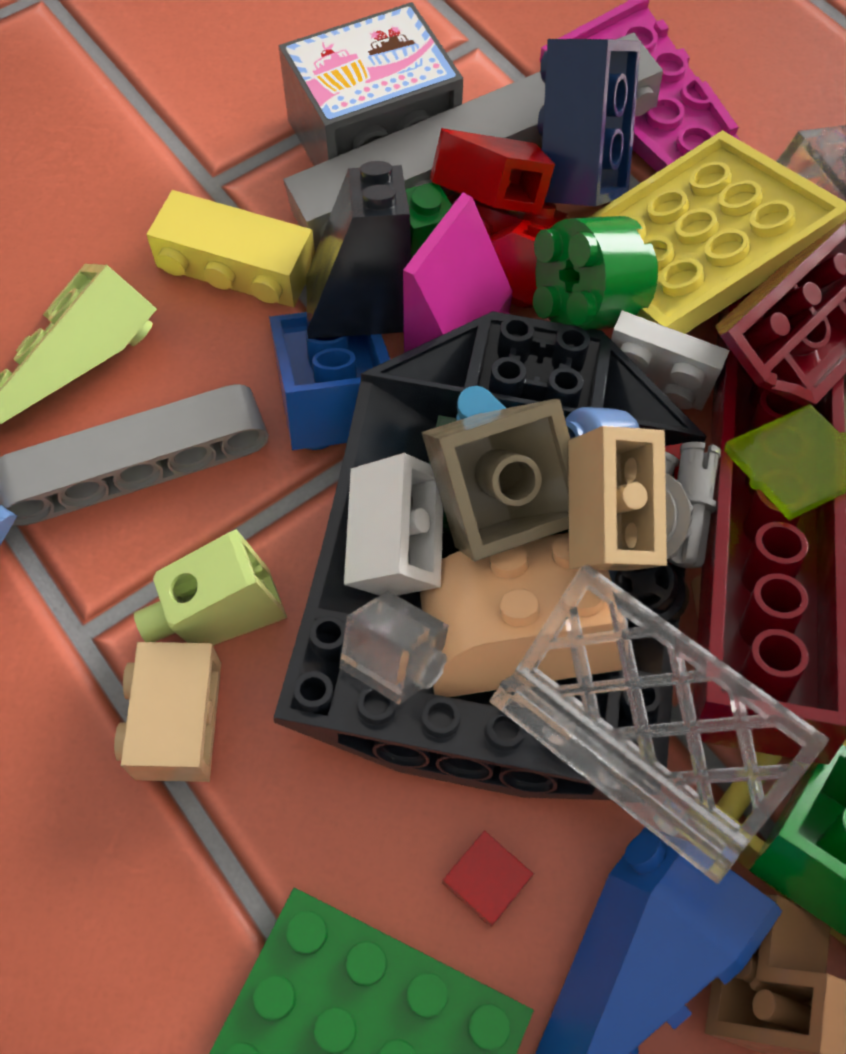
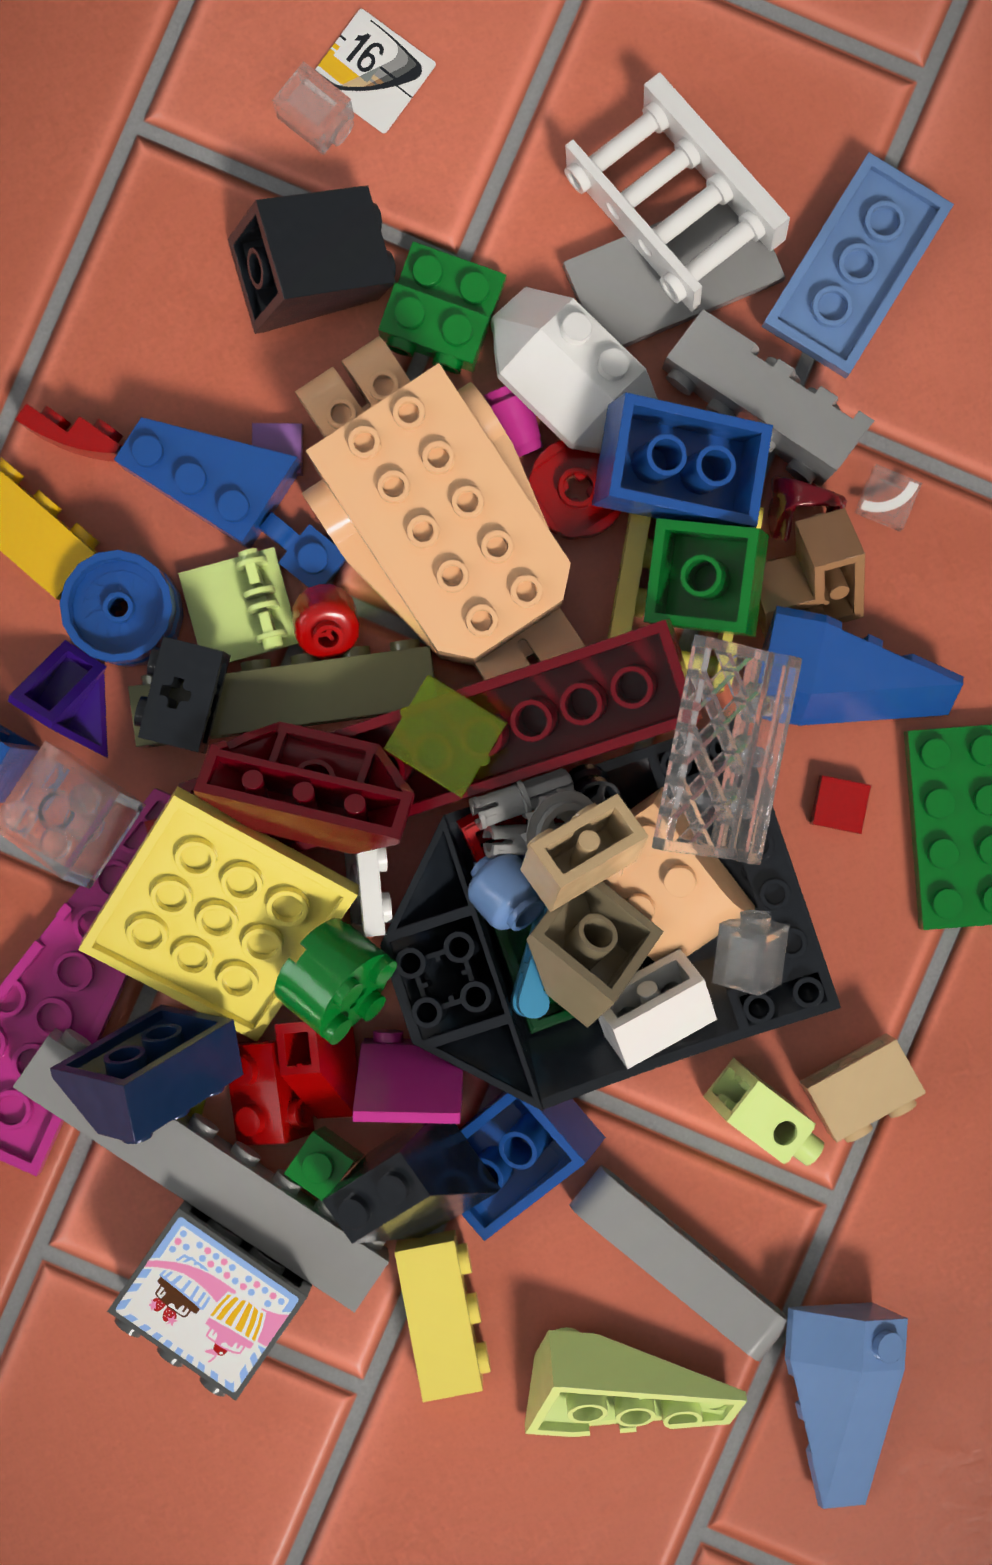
camera: 120 degrees left, 25 degrees up
red slope [430,128,555,214] -> none

